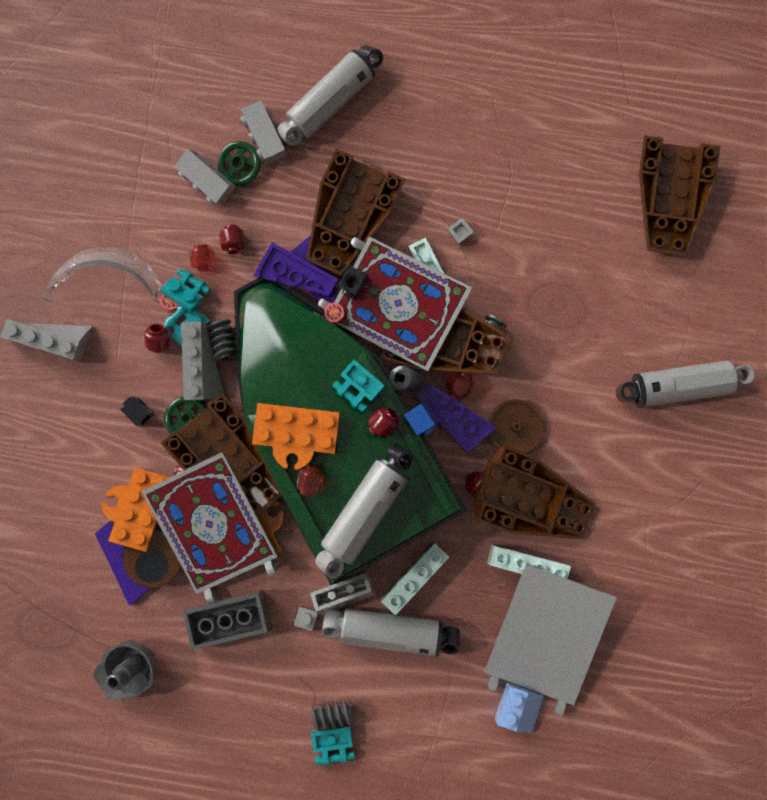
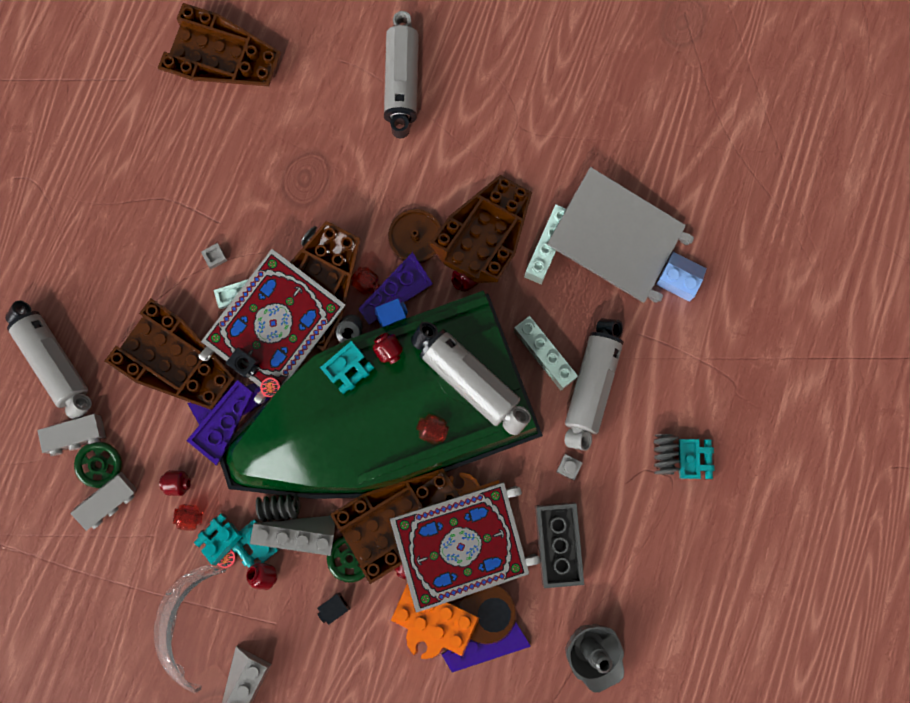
camera: 80 degrees left, 5 degrees down
orange plate [252,403,340,470] -> none
light grey brick [310,573,376,615] -> none

